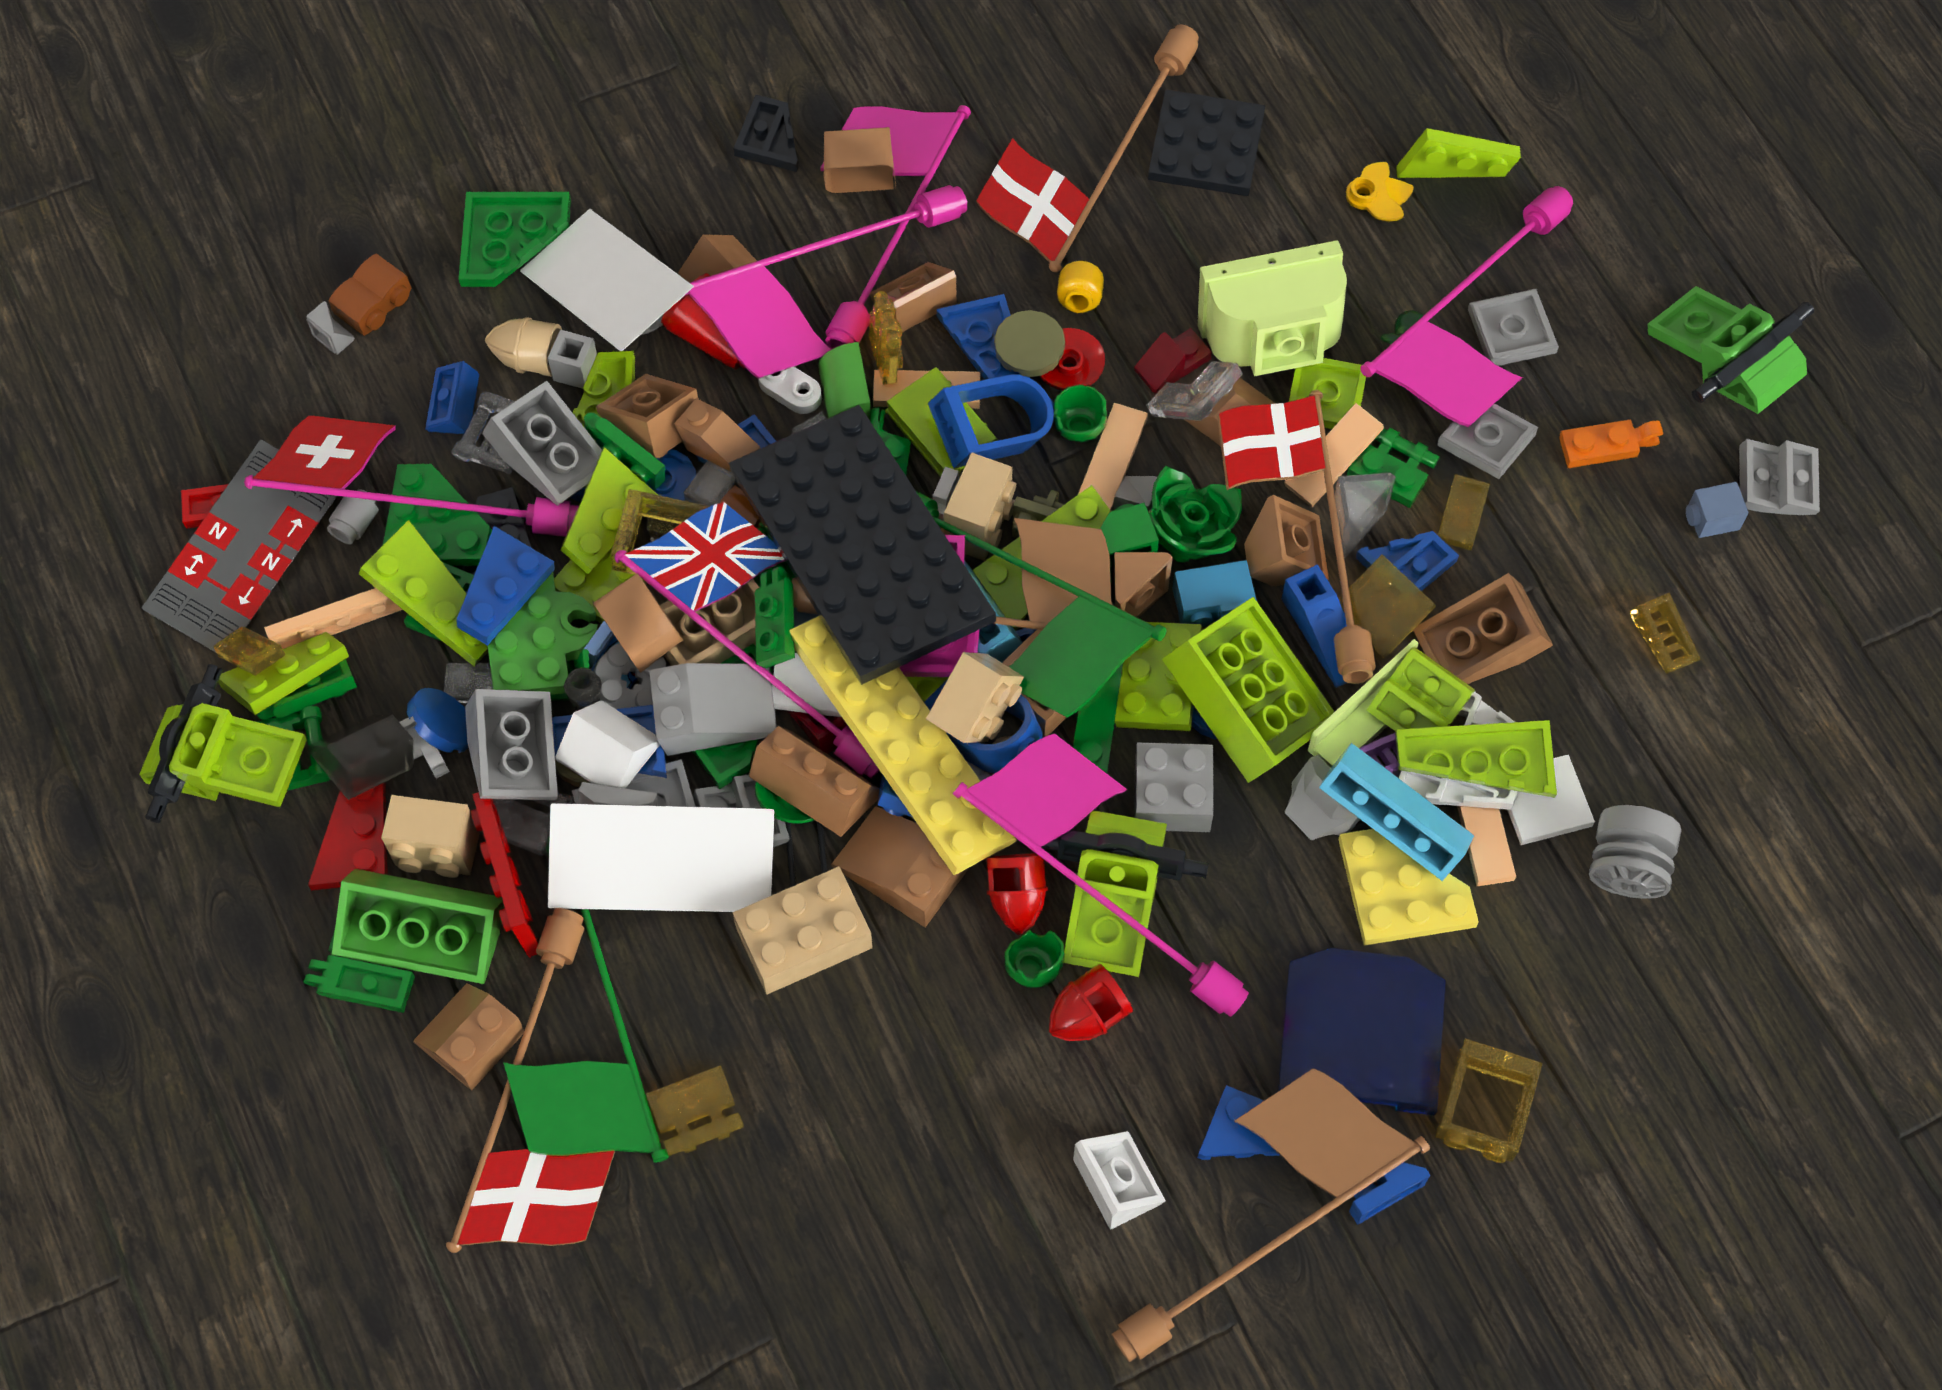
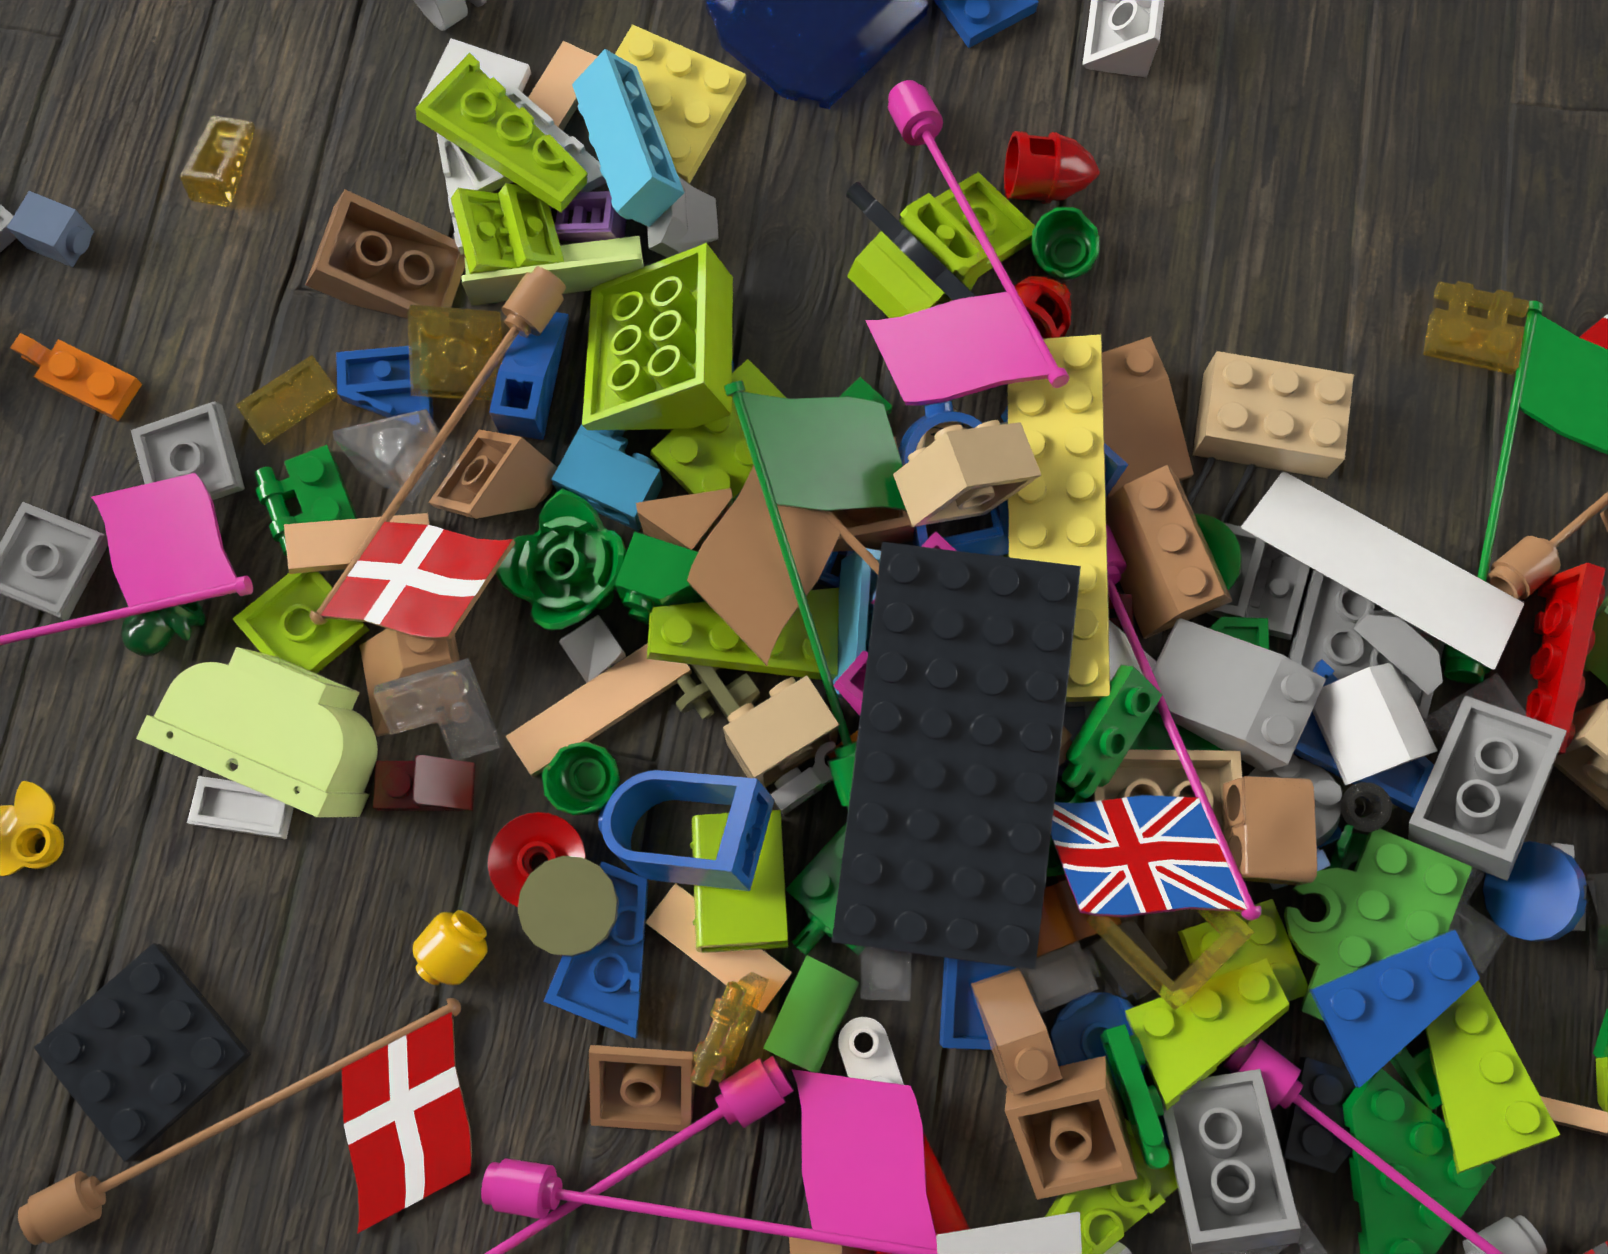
camera: 145 degrees left, 10 degrees up
light grey brick [1134,743,1213,832] -> none

